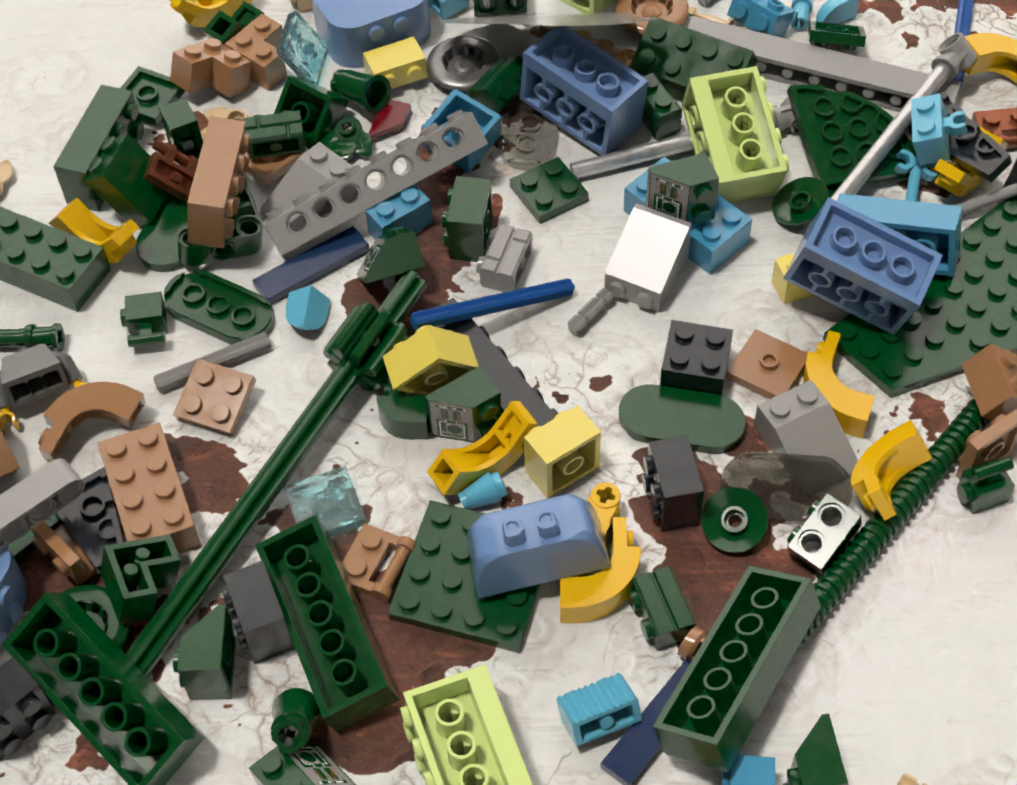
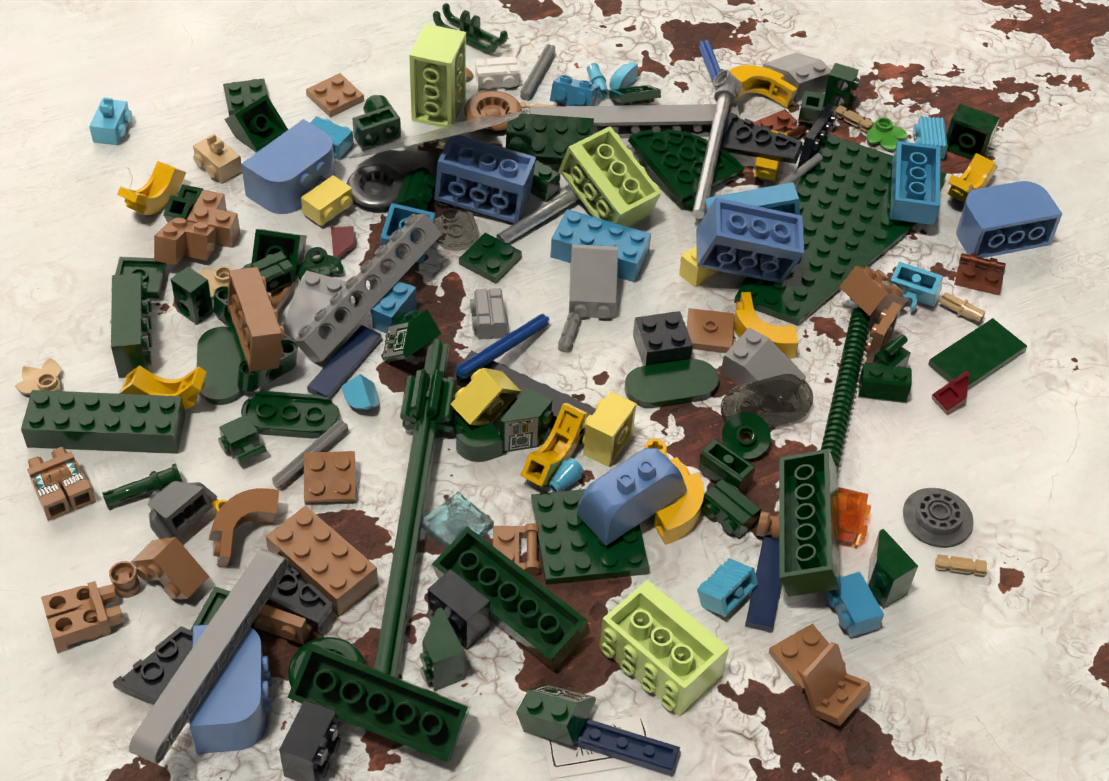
camera: 30 degrees left, 5 degrees down
dark green brick [84,133,168,226] -> none
dark green brick [100,534,181,624] -> none
copper plate [143,139,199,203] -> none
dark green plant [271,688,321,753] -> none
clear light blue plate [276,11,329,85] -> none
dark green plant [330,69,391,113] -> none
dark green brick [442,176,493,262] -> none
black brick [642,435,704,532] -> none
slope [646,152,719,225] -> none
dark green dish [772,177,829,226] -> none
brick [787,493,862,576] -> none
yellow arch [851,420,932,520] -> none
medium azure bar [894,149,937,201] -> none
medium azure brick [911,93,967,165] -> none
none -> dark green brick [698,439,756,493]
none -> clear orange brick [837,487,871,549]
none -> dark green brick [858,362,912,402]
none -> flat silver wheel [903,488,974,546]

